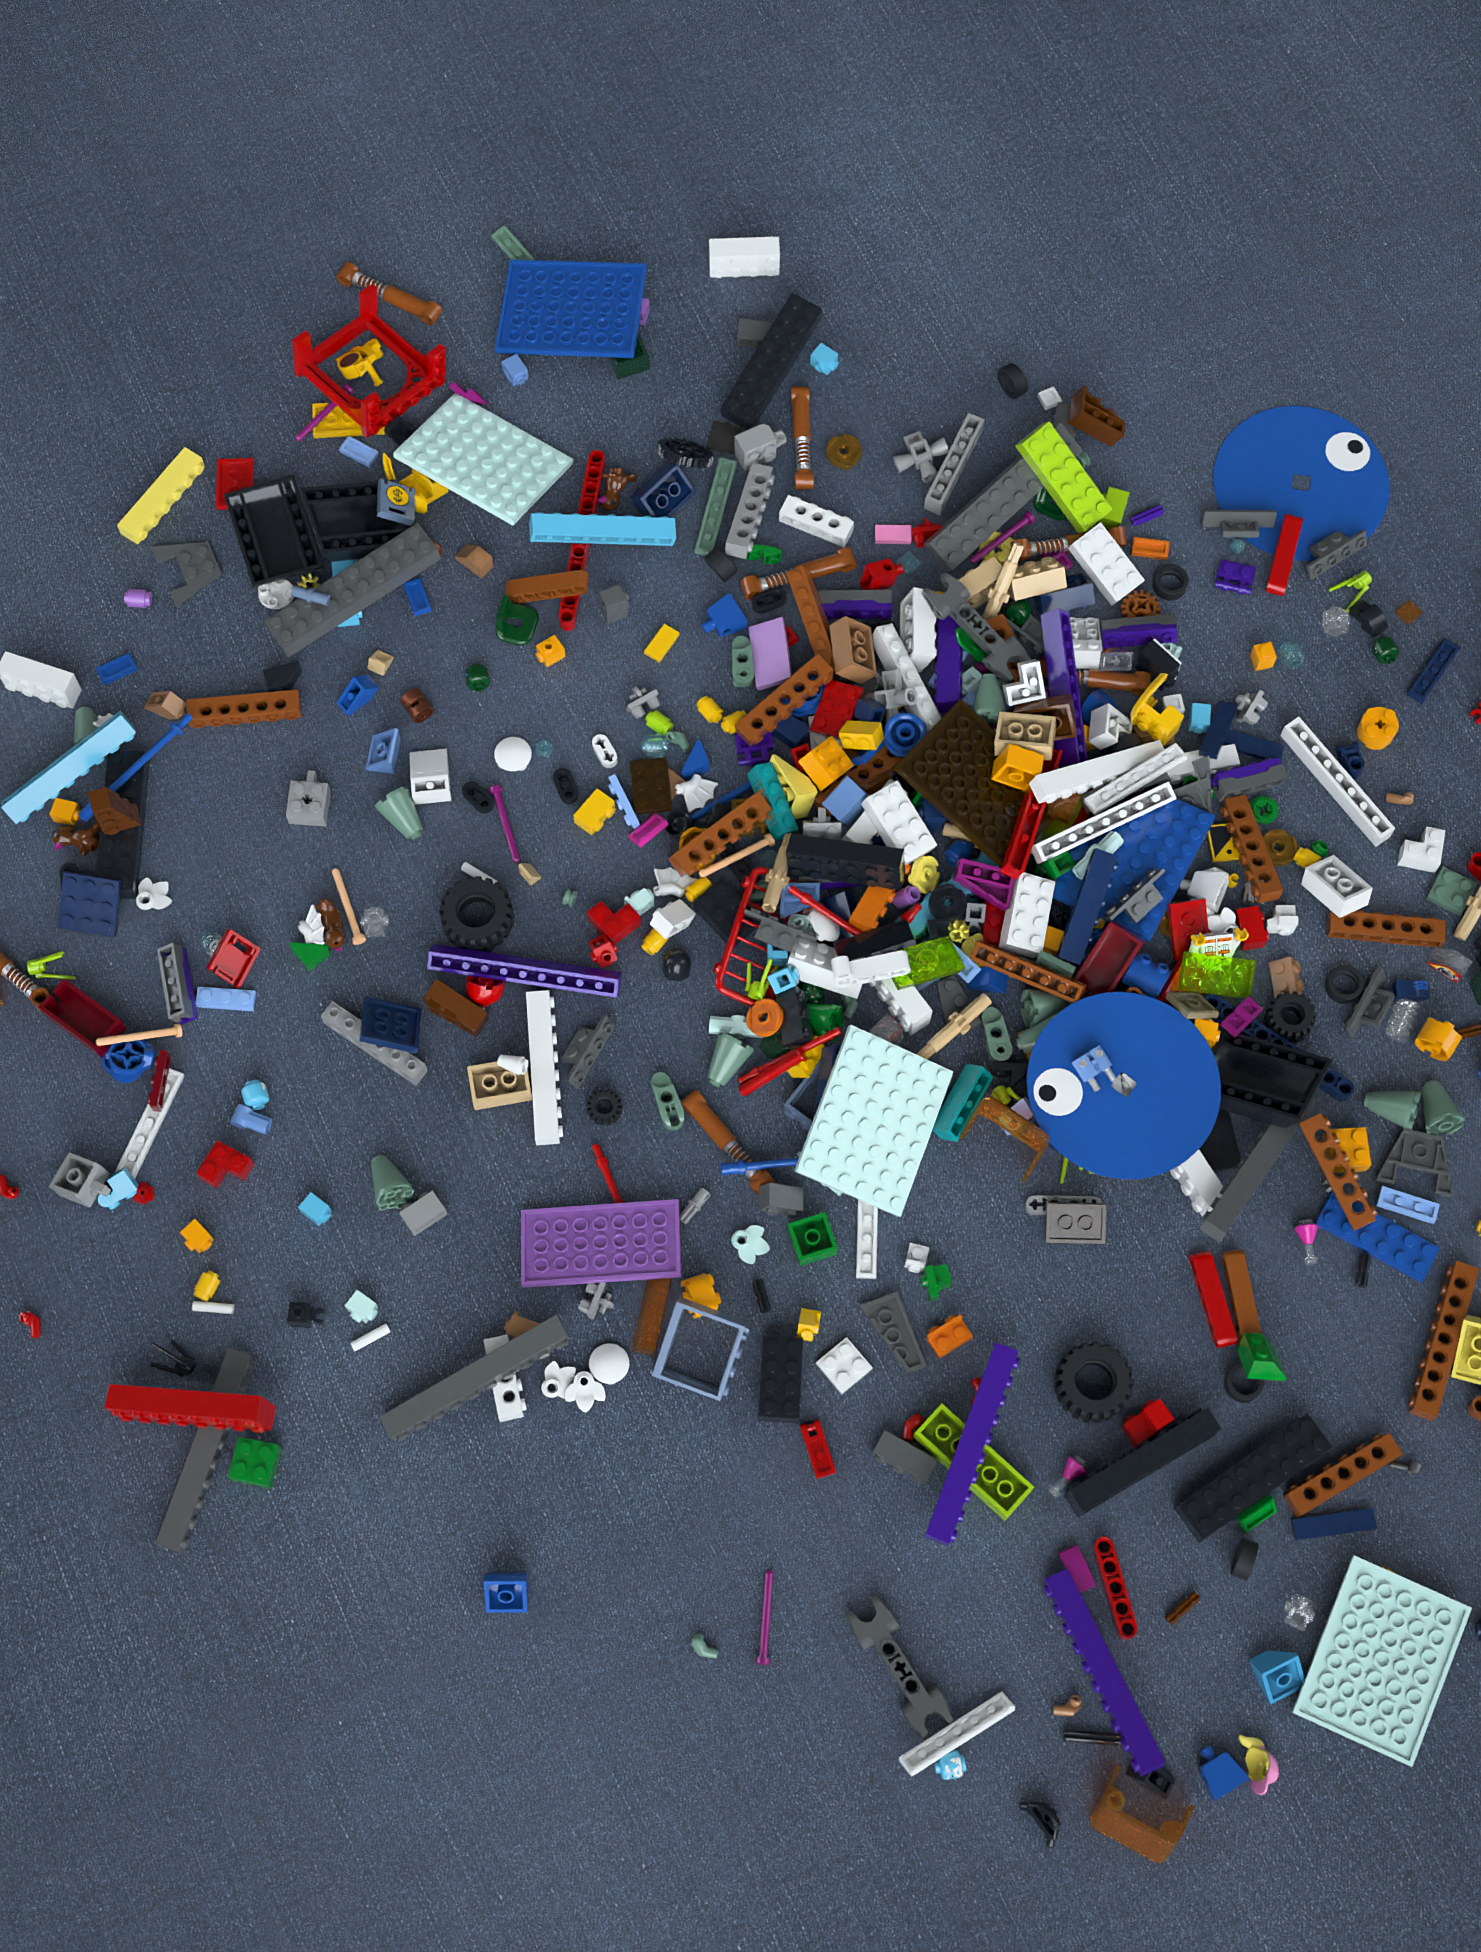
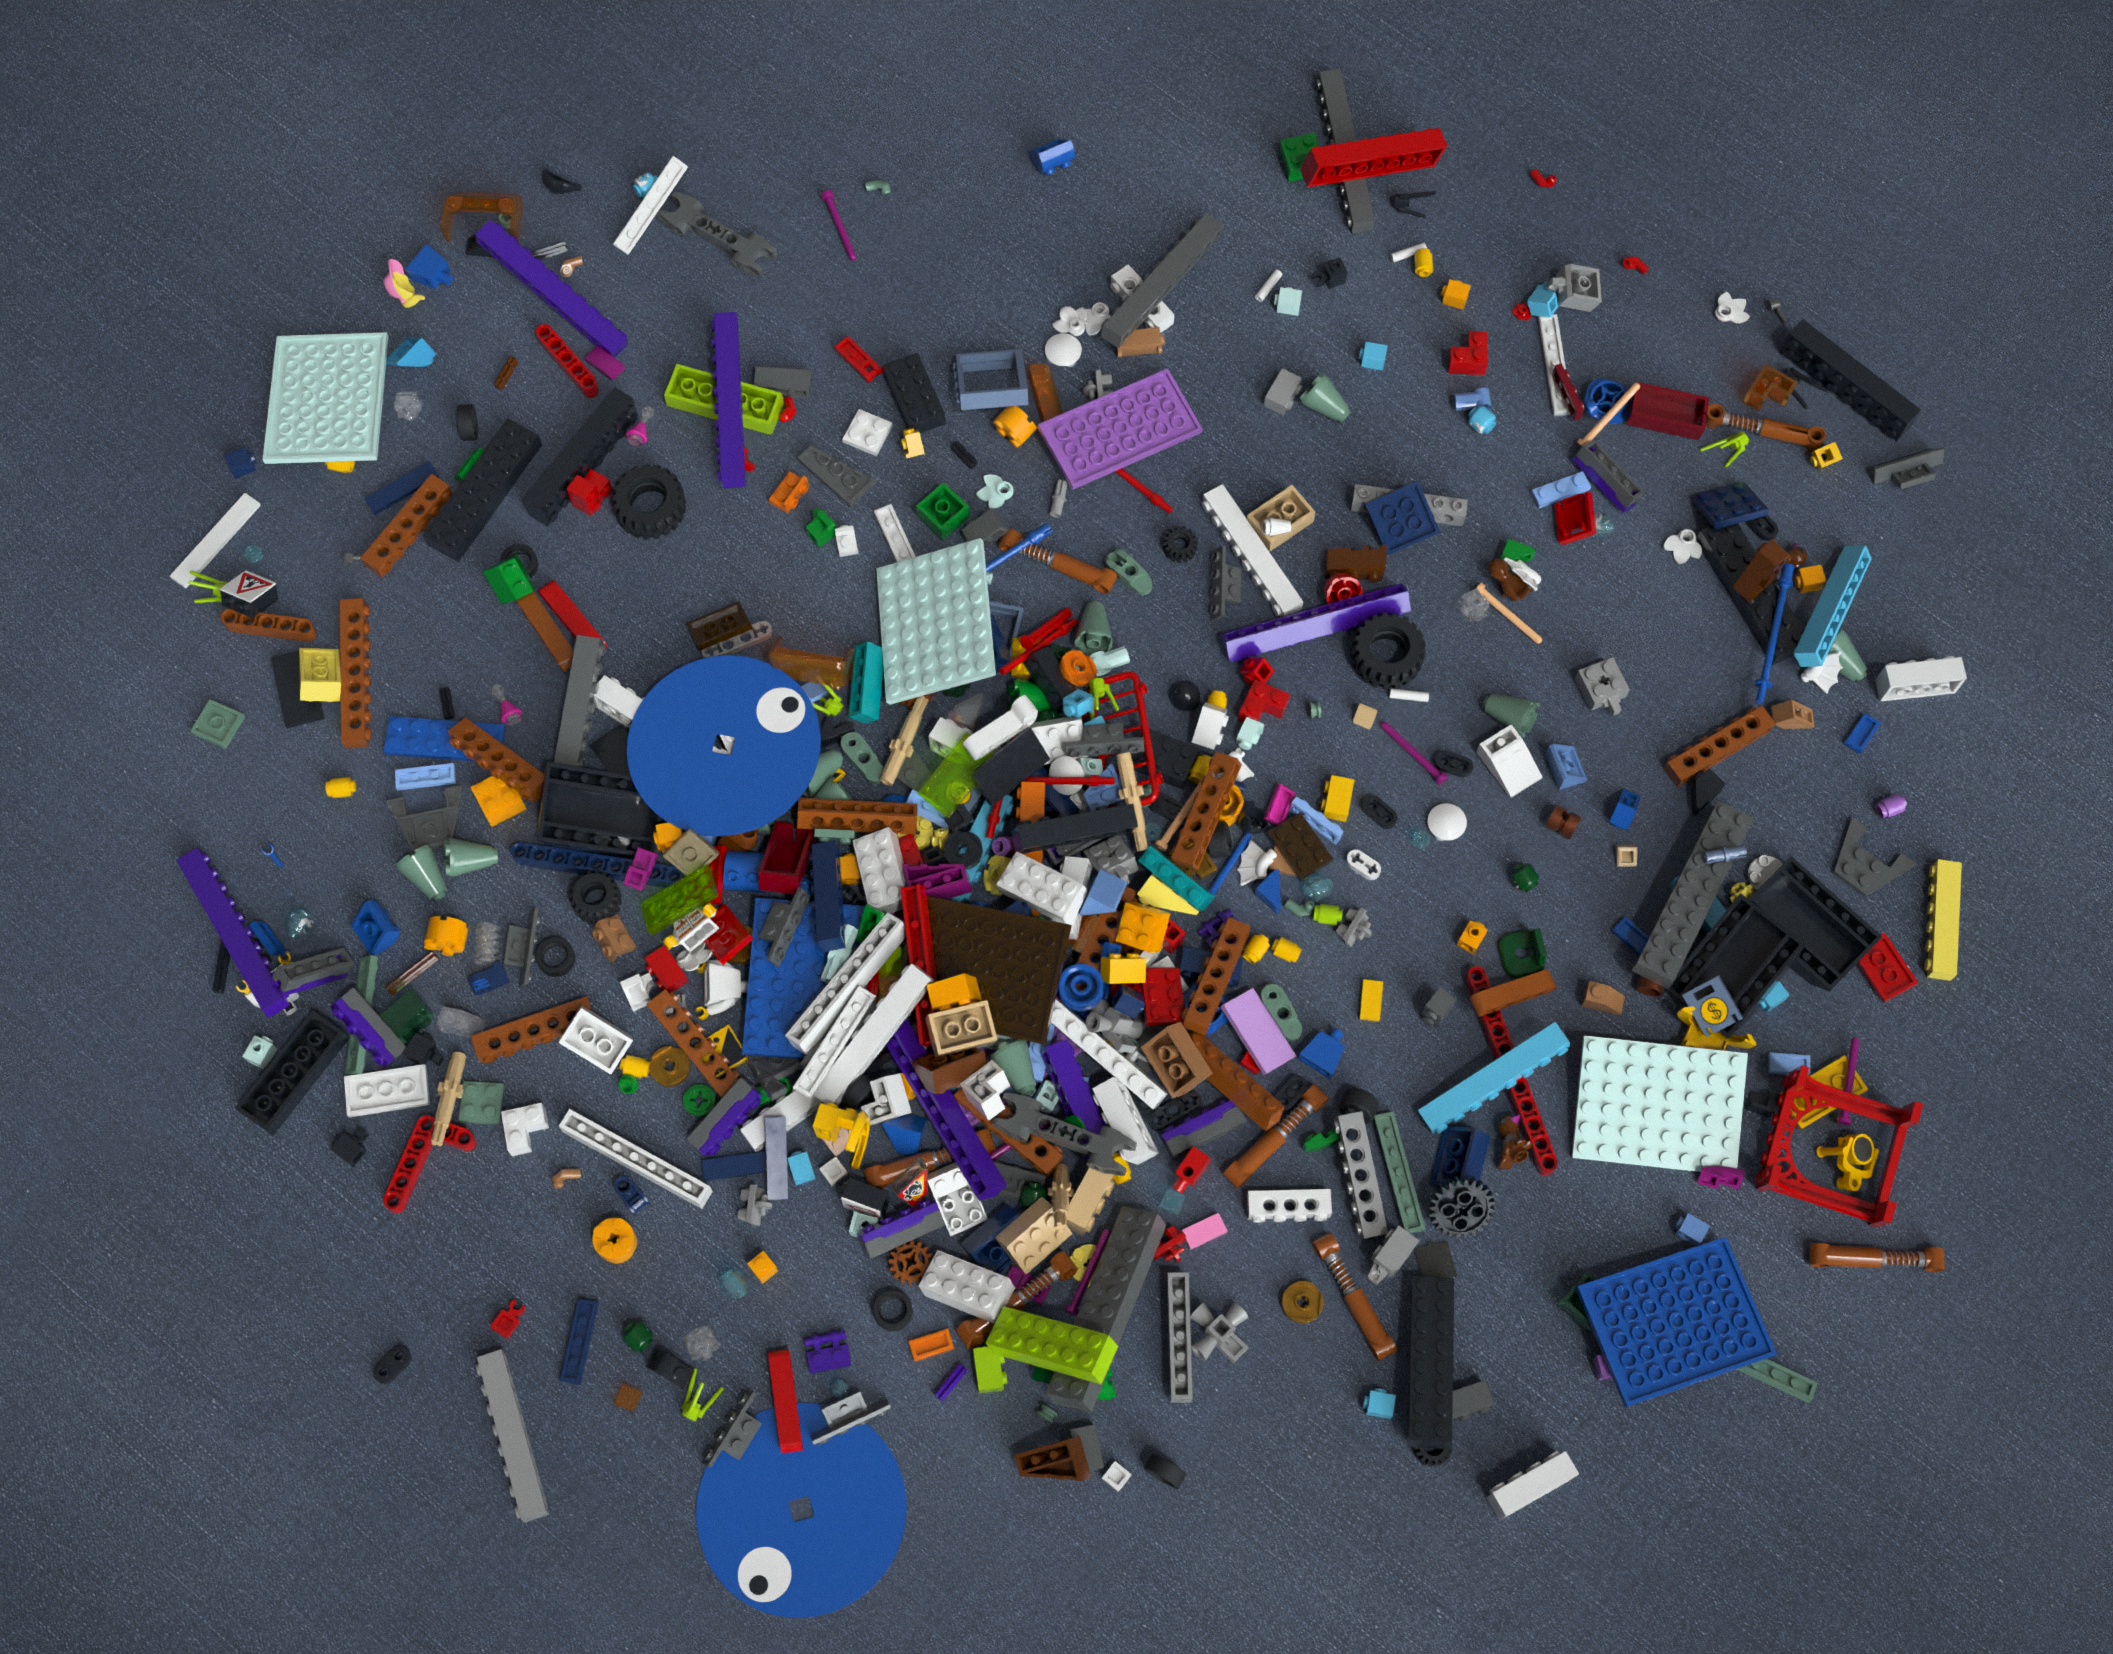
camera: 155 degrees right, 0 degrees up
medium blue piece [1072,1045,1117,1092] -> none

